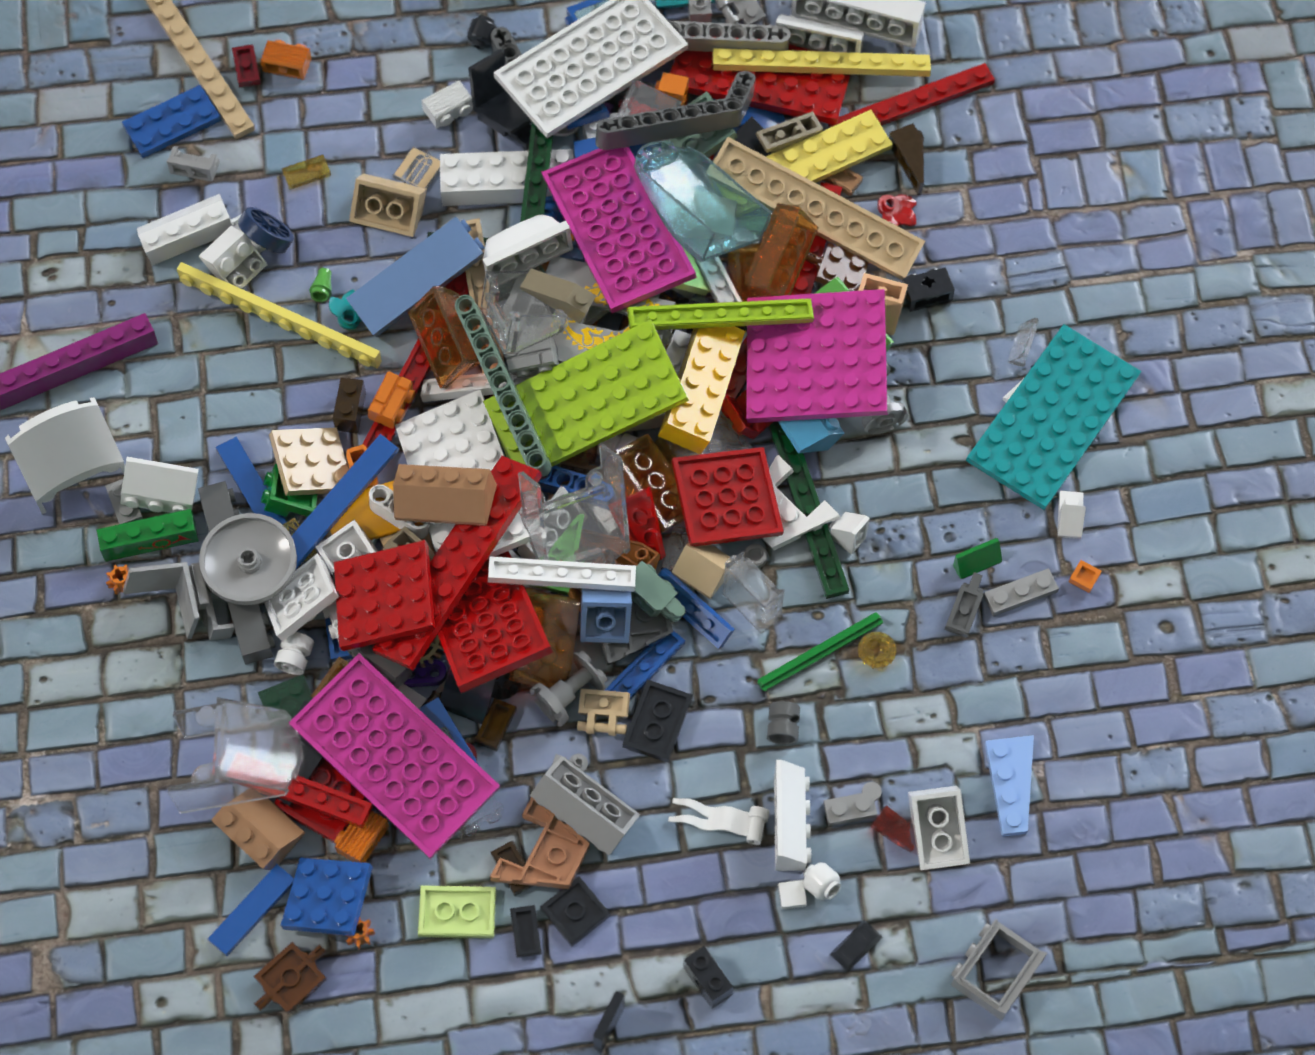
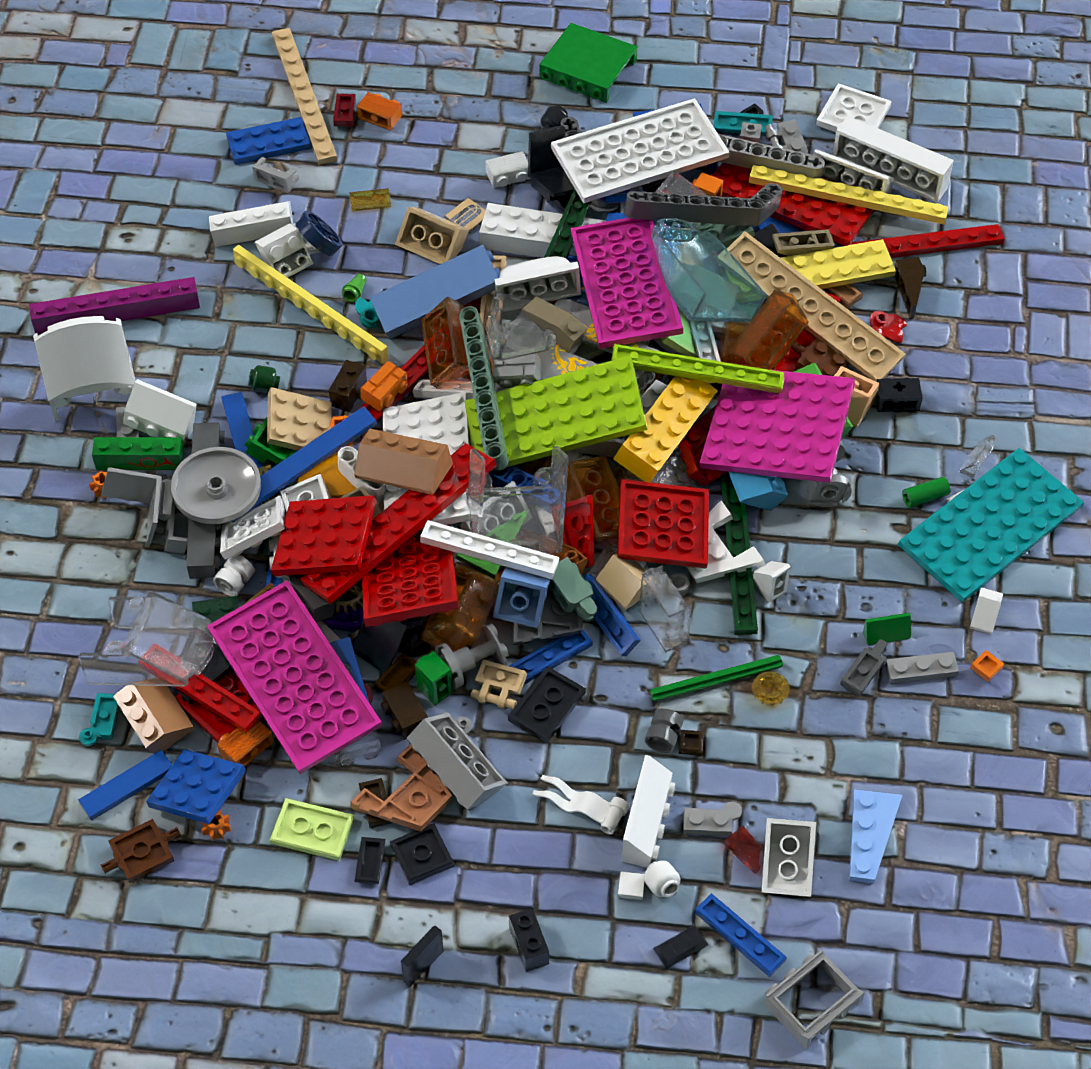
camera: 15 degrees right, 10 degrees down
none -> teal hinge [79,693,120,746]
none -> dark green head [248,365,280,394]
none -> dark brown brick [381,681,428,740]
none -> green brick [415,651,453,706]
none -> dark brown tile [679,730,704,756]
none -> blue tile [694,893,787,977]
none -> green piece [902,476,951,508]

